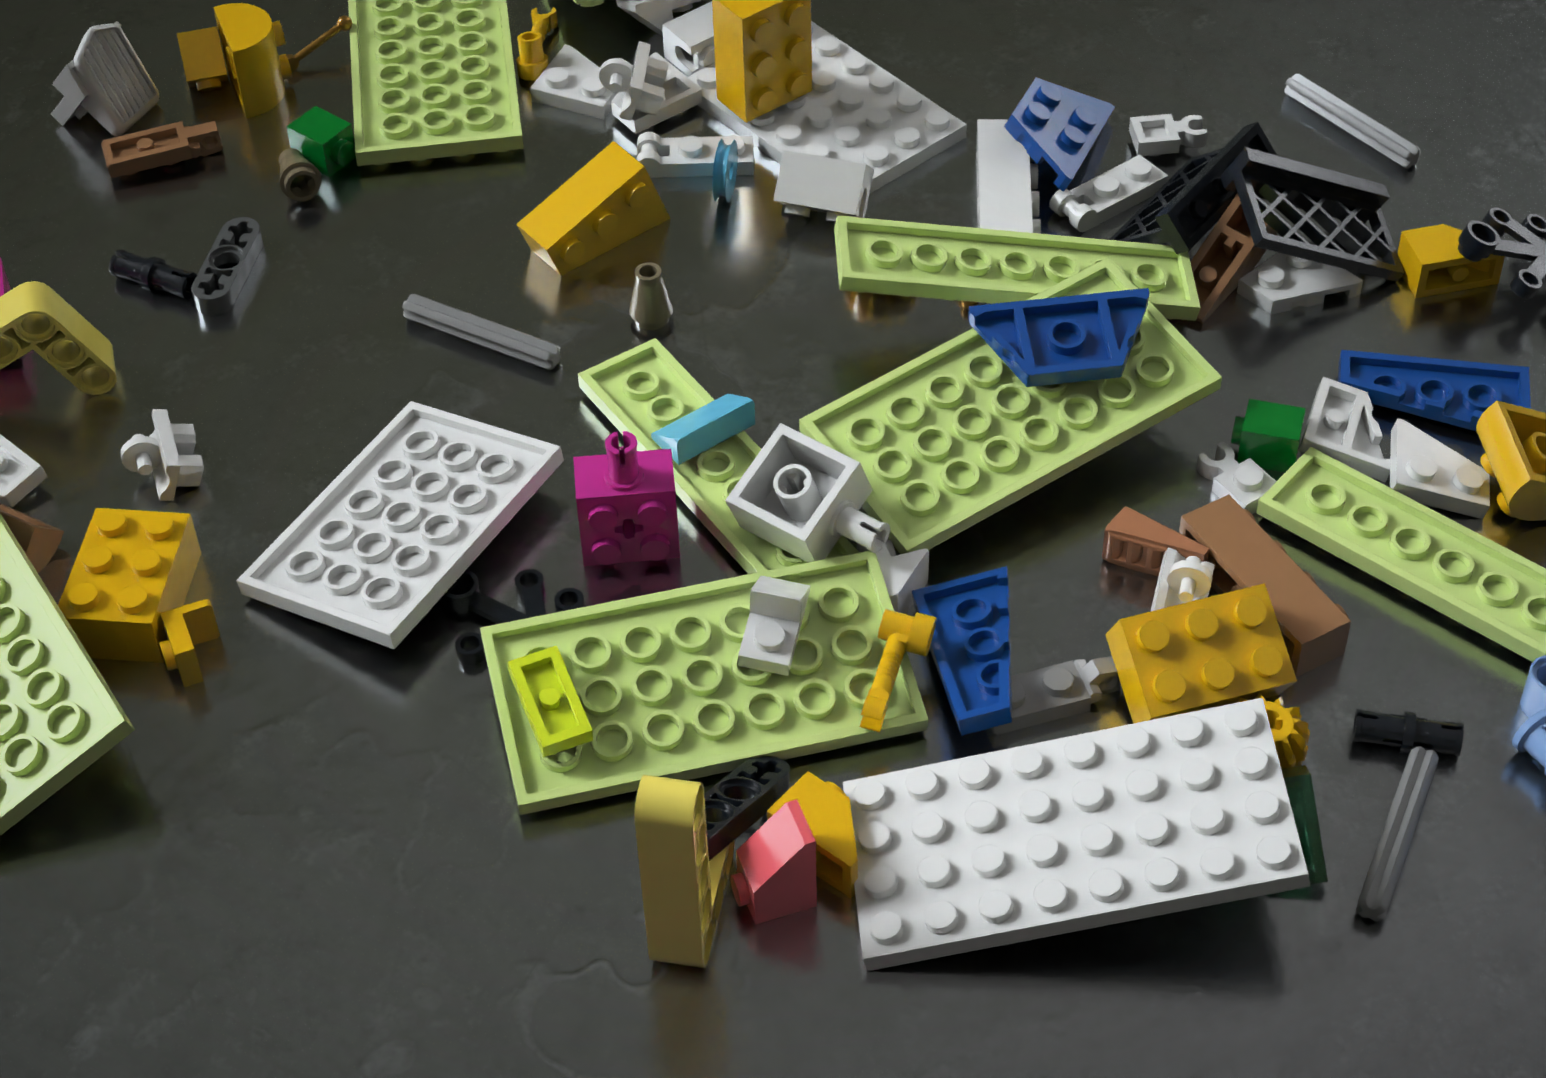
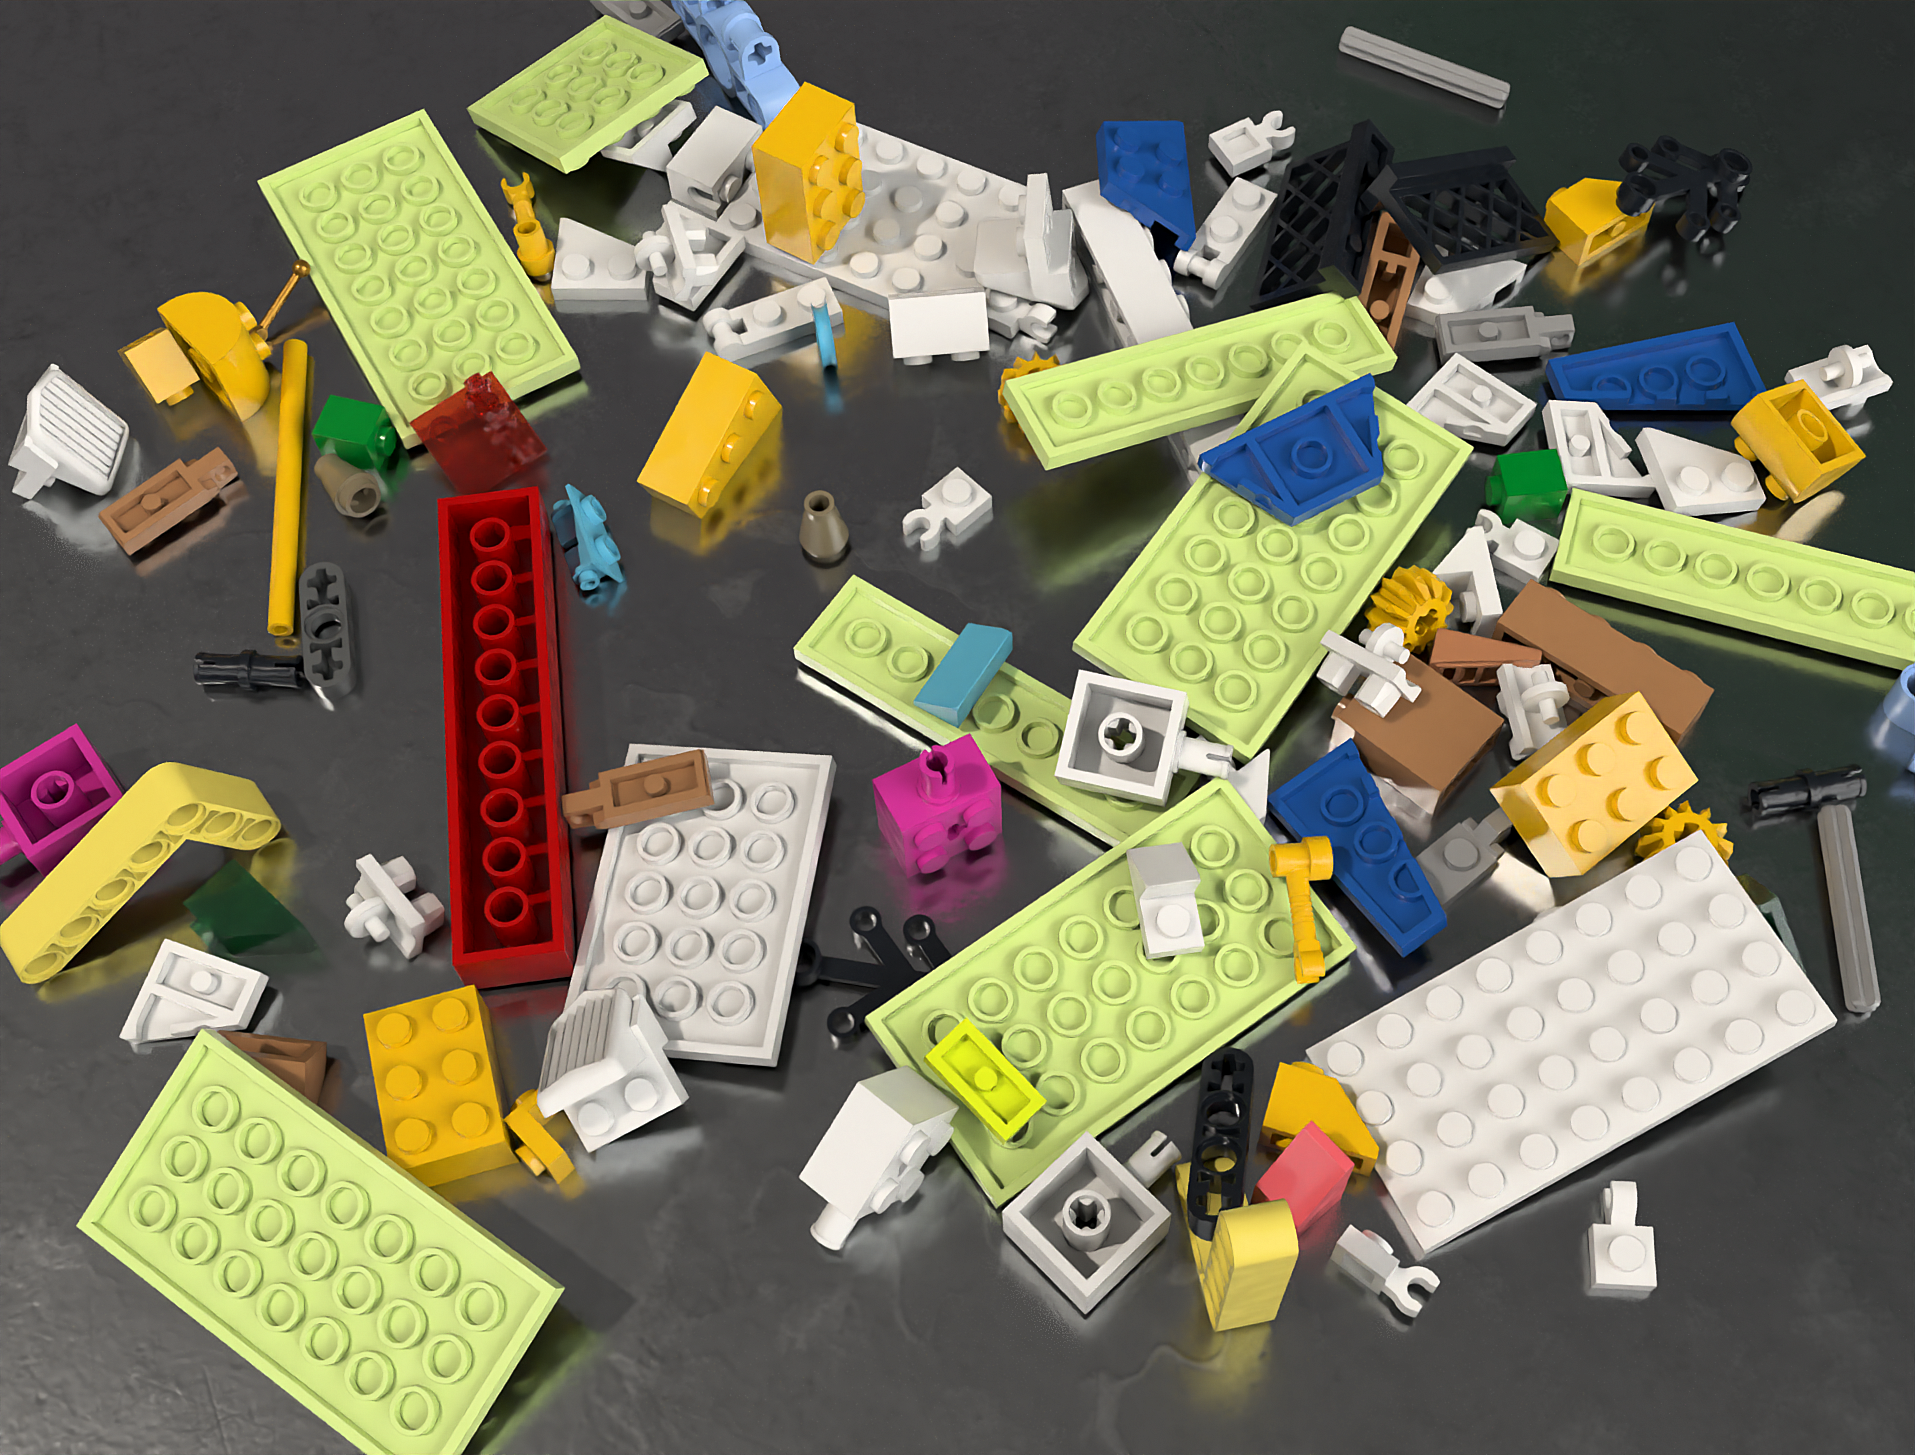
camera: 20 degrees left, 15 degrees up
light grey axle [402,294,561,370] -> none
none -> clear green slope [183,858,318,958]
none -> yellow piece [267,339,308,636]
none -> clear red hinge [409,371,548,496]
none -> red brick [437,486,576,989]
none -> white piece [537,987,689,1153]
none -> medium azure hinge [551,484,624,590]
none -> medium nougat hinge [561,749,715,829]
none -> white brick [799,1065,960,1250]
none -> white plate [902,467,992,551]
none -> white piece [974,173,1090,310]
none -> white plate [985,288,1057,343]
none -> white brick [1002,1130,1182,1315]
none -> white hips [1316,622,1422,718]
none -> white plate [1330,1224,1440,1317]
none -> medium nougat brick [1331,653,1505,816]
none -> yellow gear [1363,565,1454,654]
none -> white wing [1406,353,1537,446]
none -> white slope [1432,526,1503,639]
none -> light grey hinge [1434,306,1575,365]
none -> white plate [1588,1181,1657,1291]

